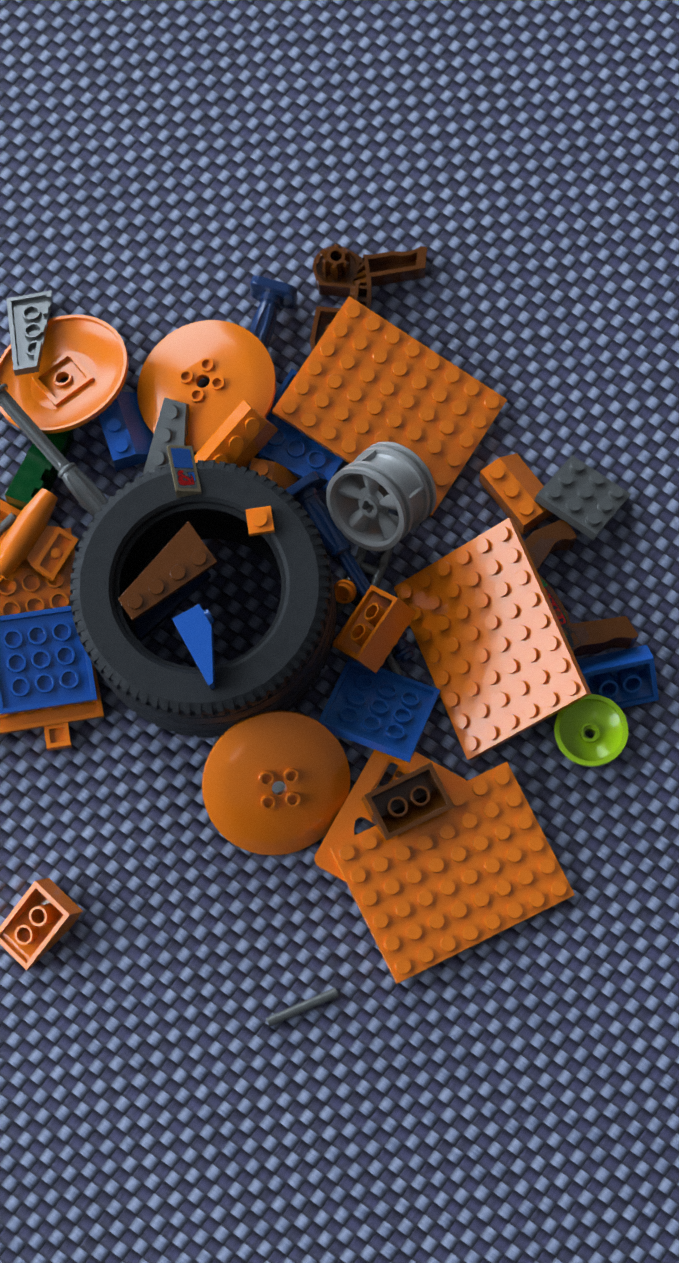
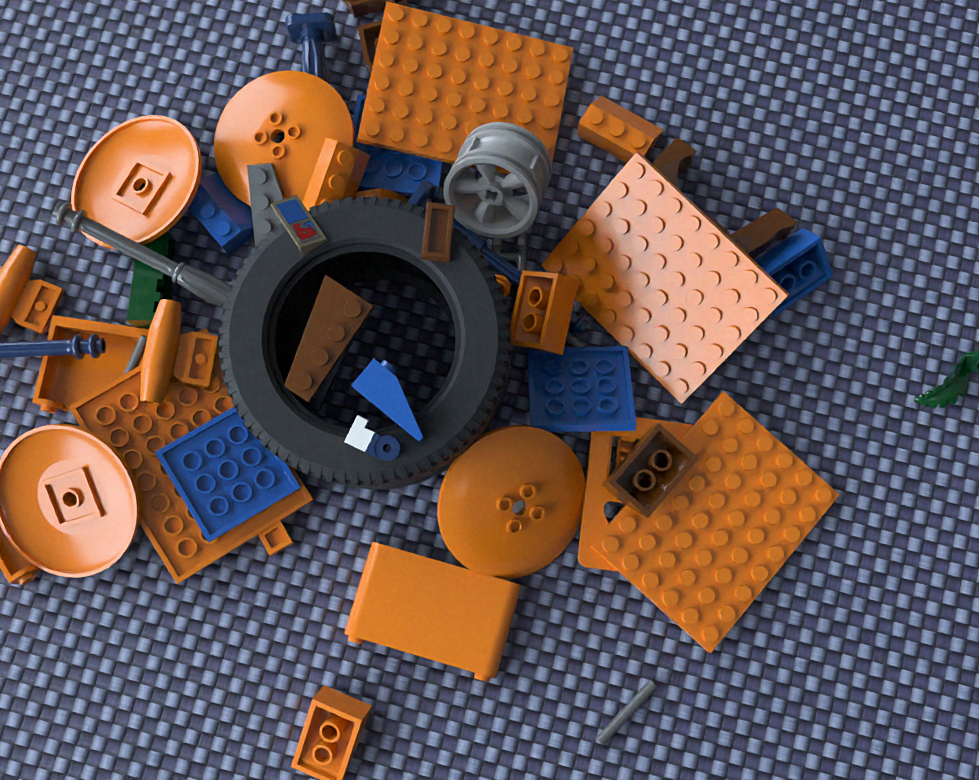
camera: 20 degrees left, 5 degrees up
wing [6,290,54,376] -> none
orange plate [245,506,275,536] -> none
dark grey plate [534,455,631,540] -> none
lime dish [554,694,628,767] -> none
none -> leg [344,415,401,461]
none -> orange windscreen [344,542,522,682]
none -> reddish brown tile [421,202,455,263]

